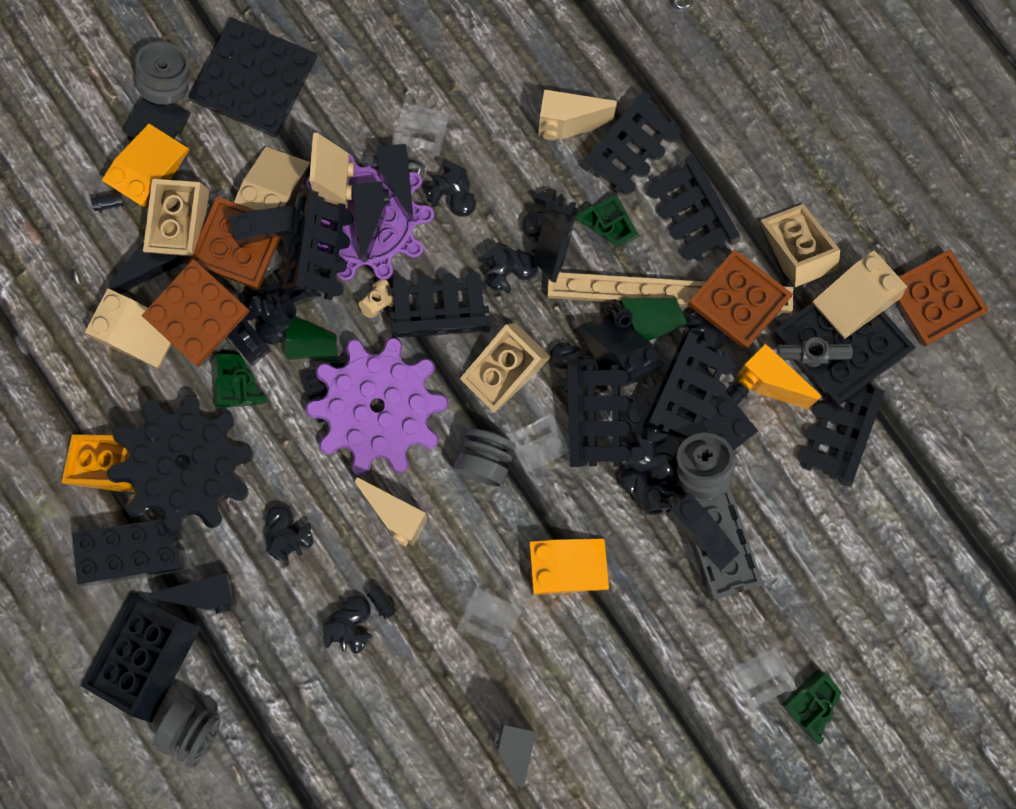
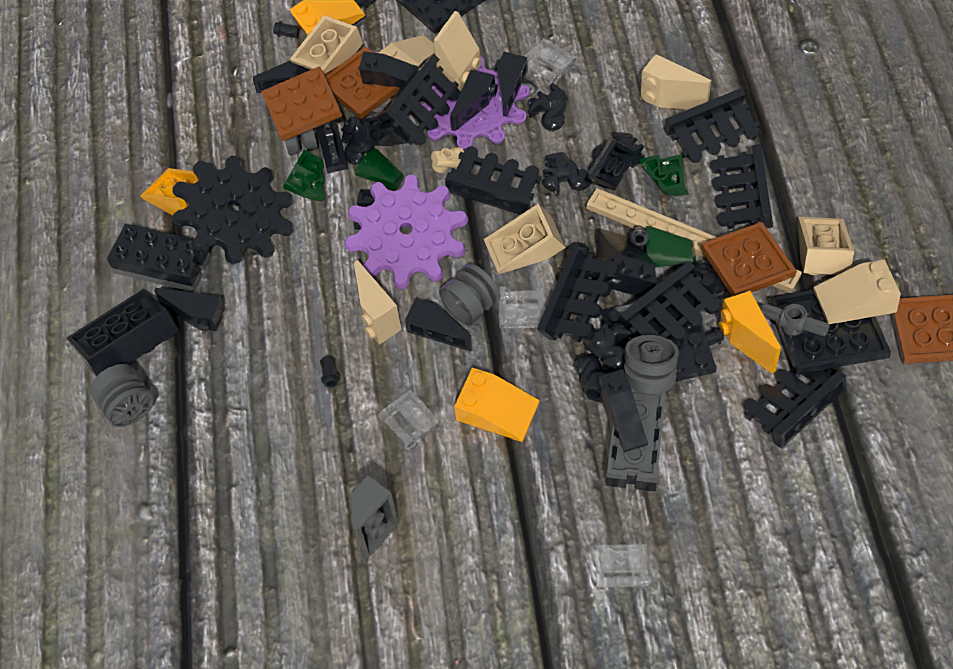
camera: 35 degrees right, 20 degrees down
tan slope [85,289,171,369] -> none
black animal [265,505,313,567] -> none
black animal [323,595,373,654] -> none
dark green slope [781,670,842,745] -> none
none -> black slope [405,298,473,352]

